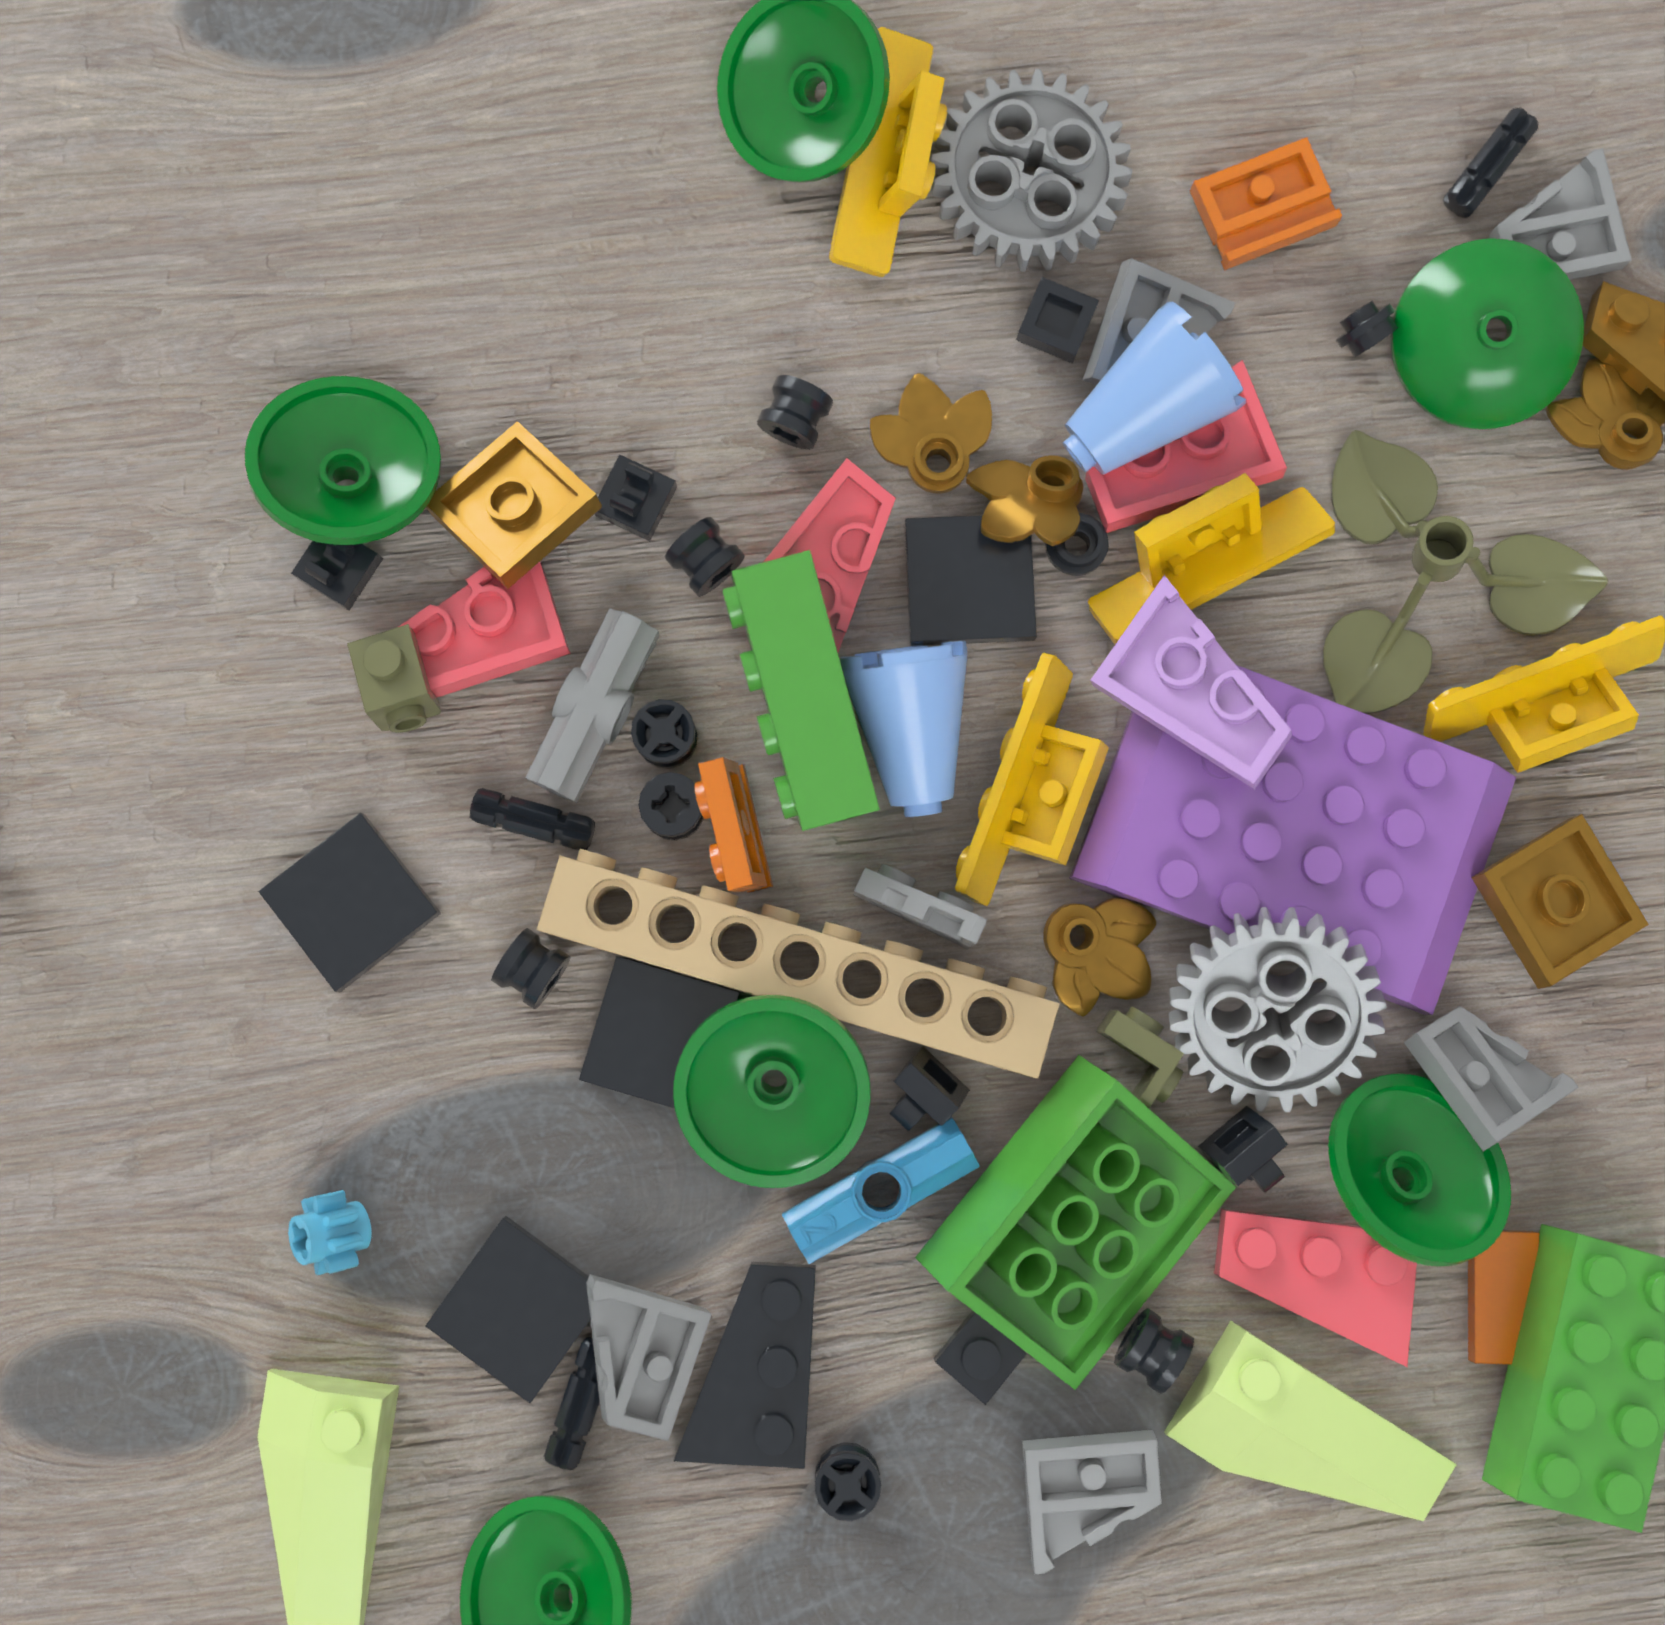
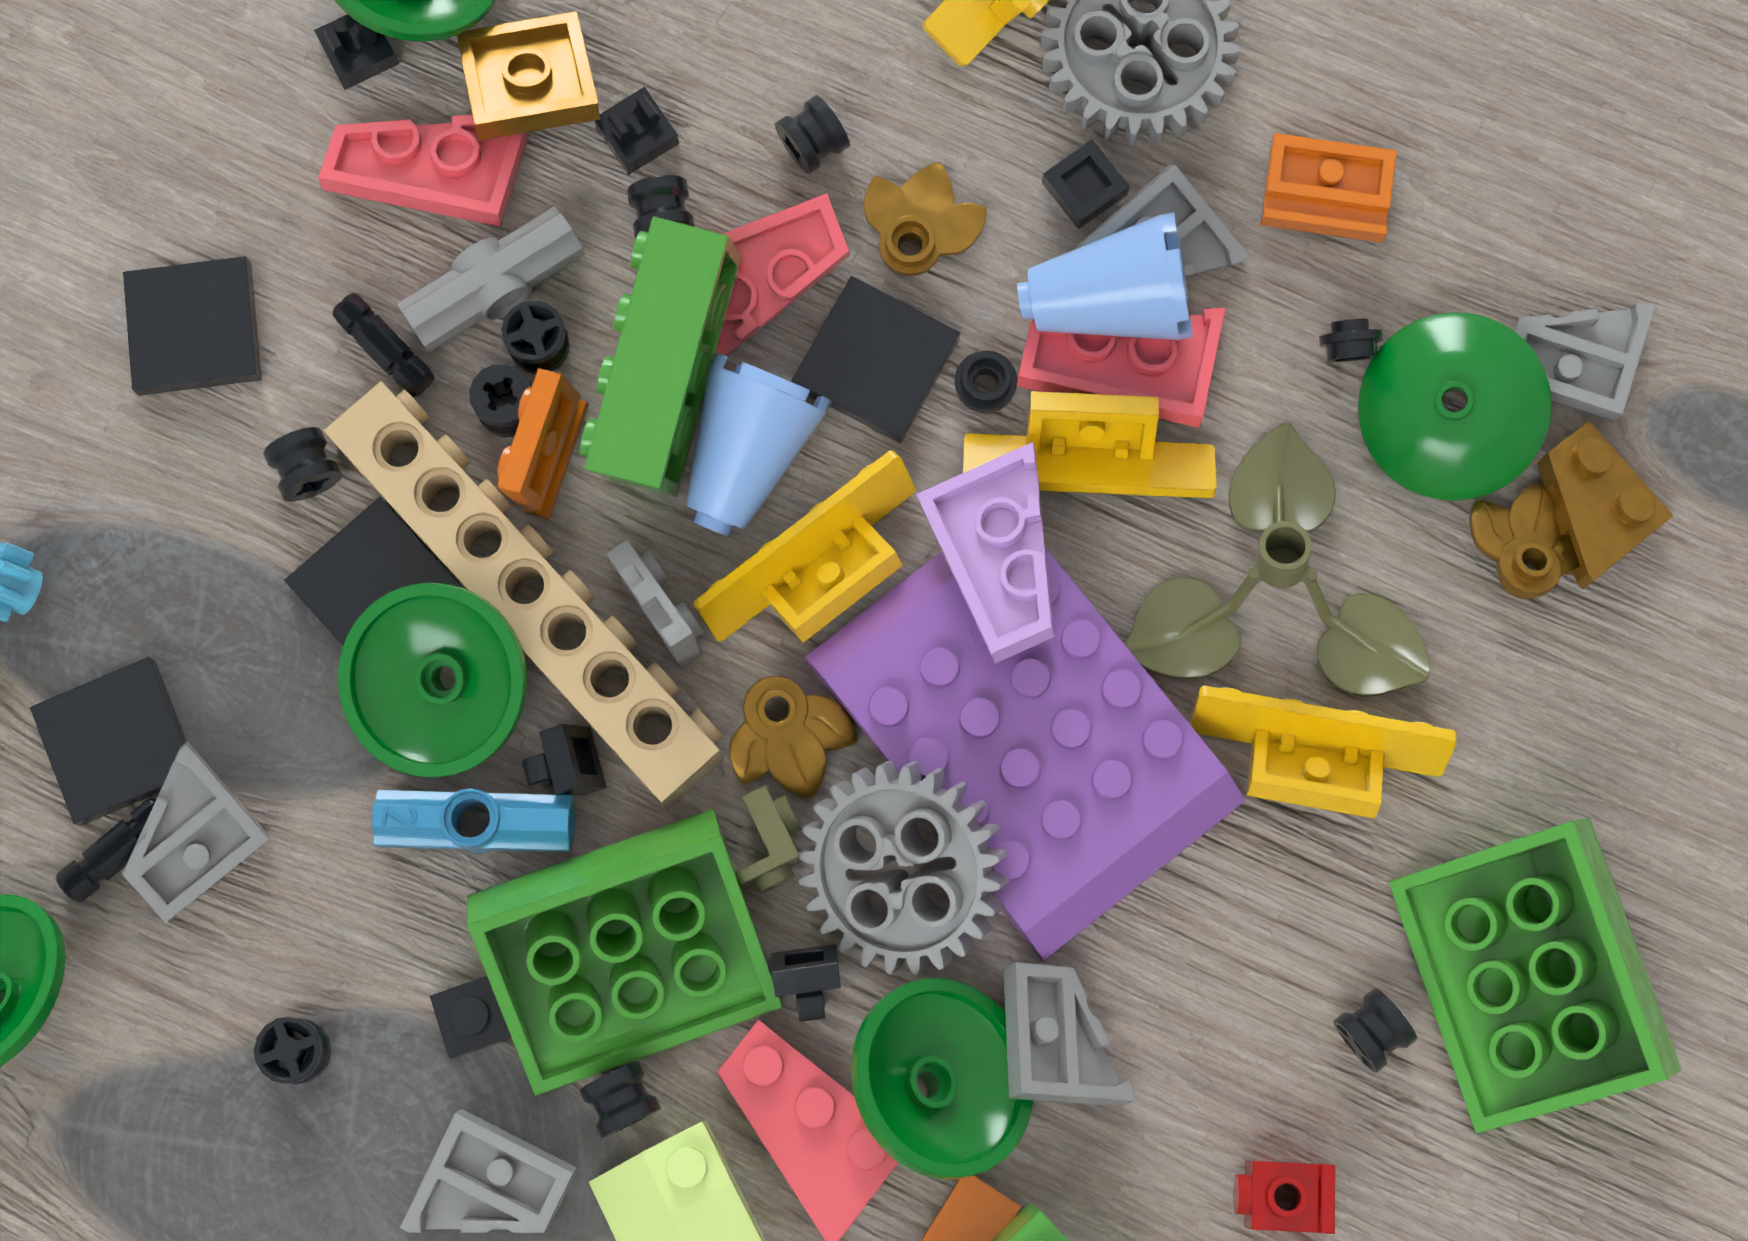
camera: 35 degrees right, 5 degrees down
olive bracket [347,624,442,733] -> none
black wing [673,1262,816,1469] -> none
pearl gold plate [966,455,1084,546] -> none
black axle [1444,107,1539,218] -> none
pearl gold plate [1471,814,1649,989] -> none

